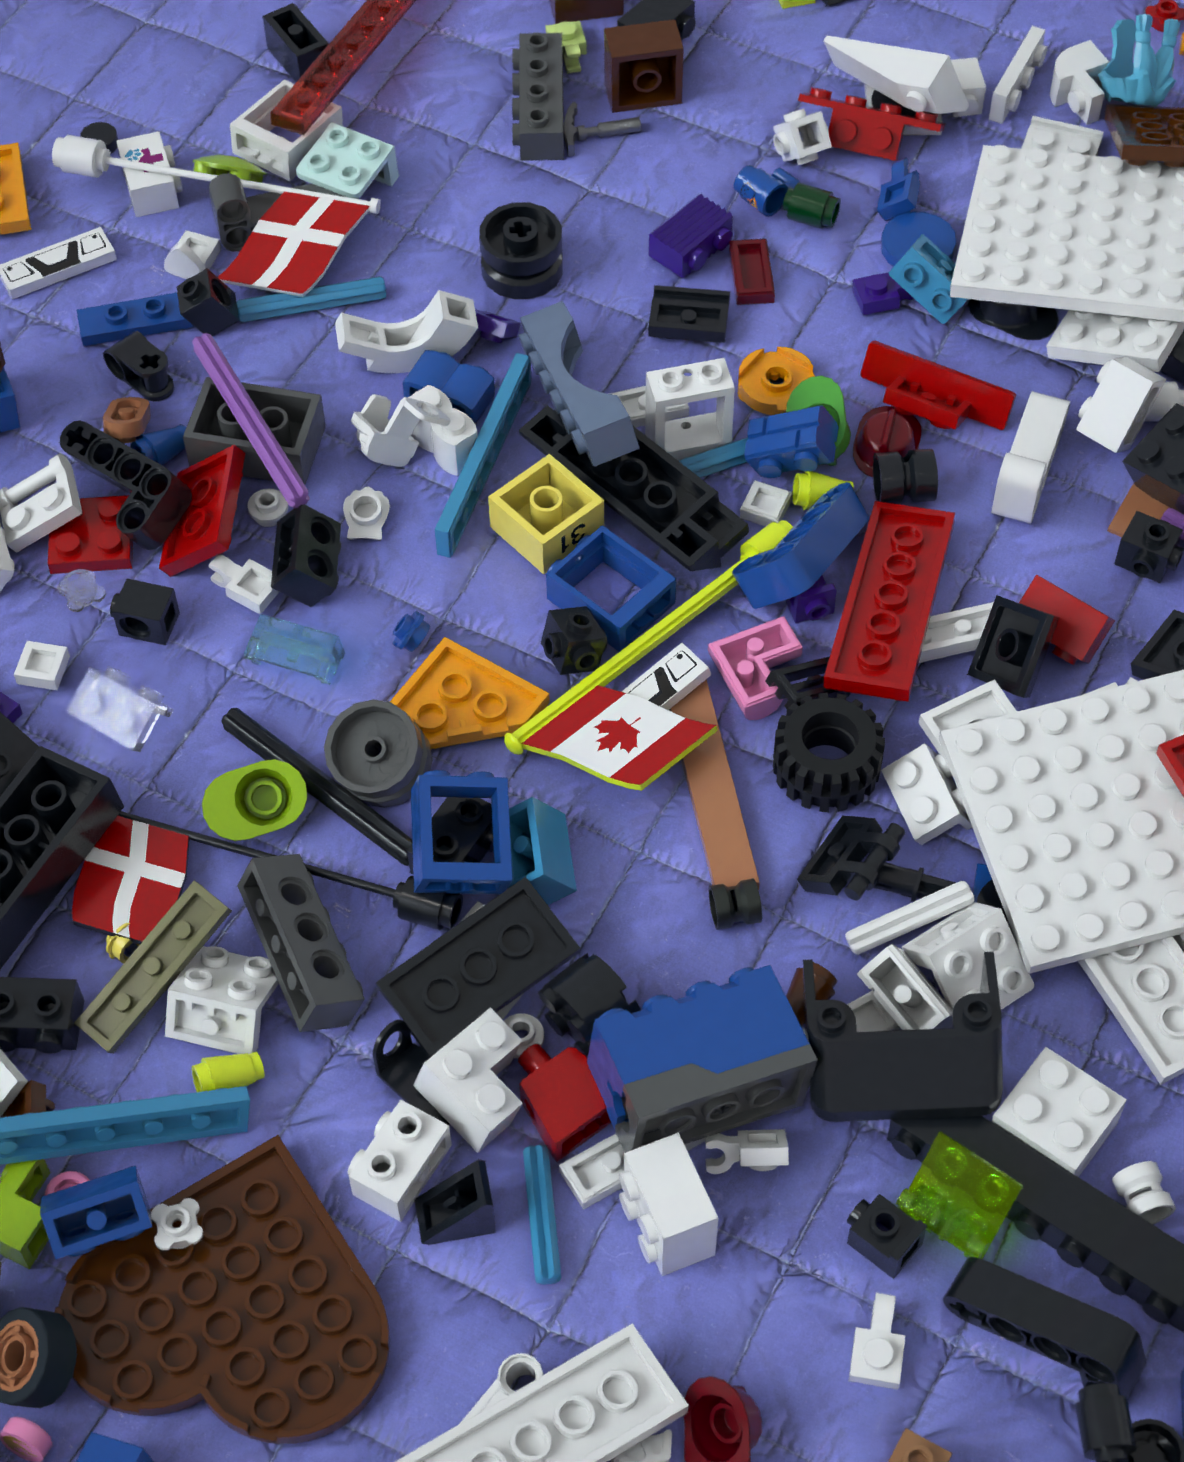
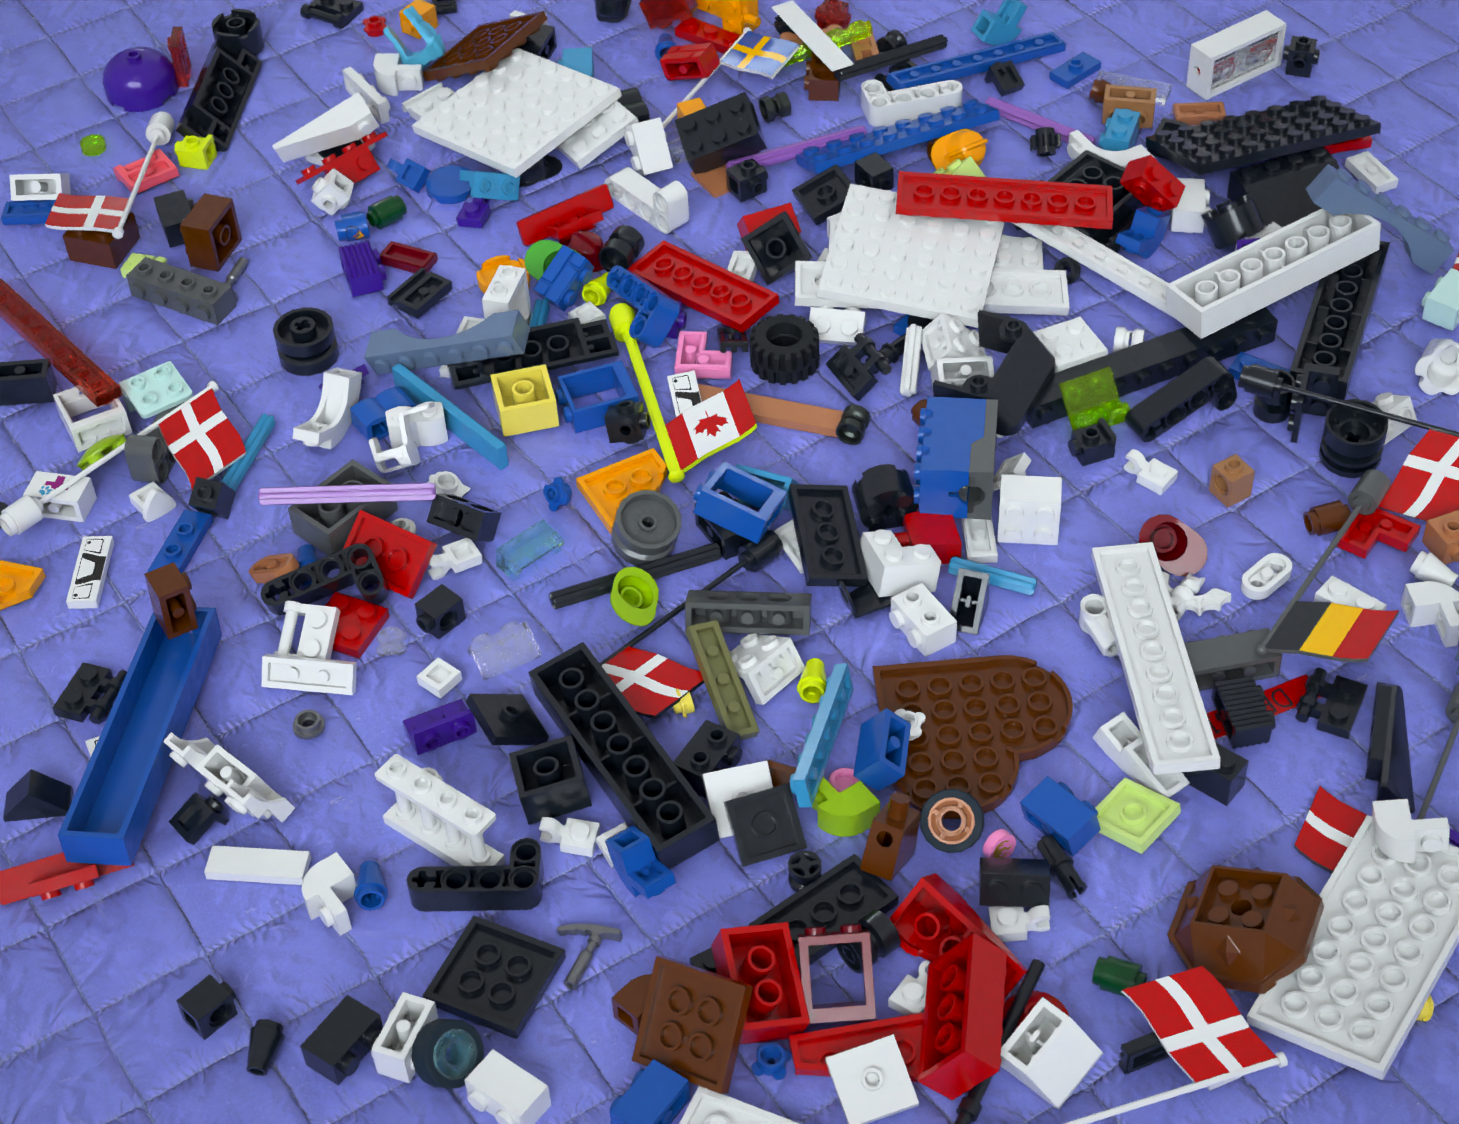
camera: 60 degrees left, 10 degrees down
black piece [103,331,174,401] -> none

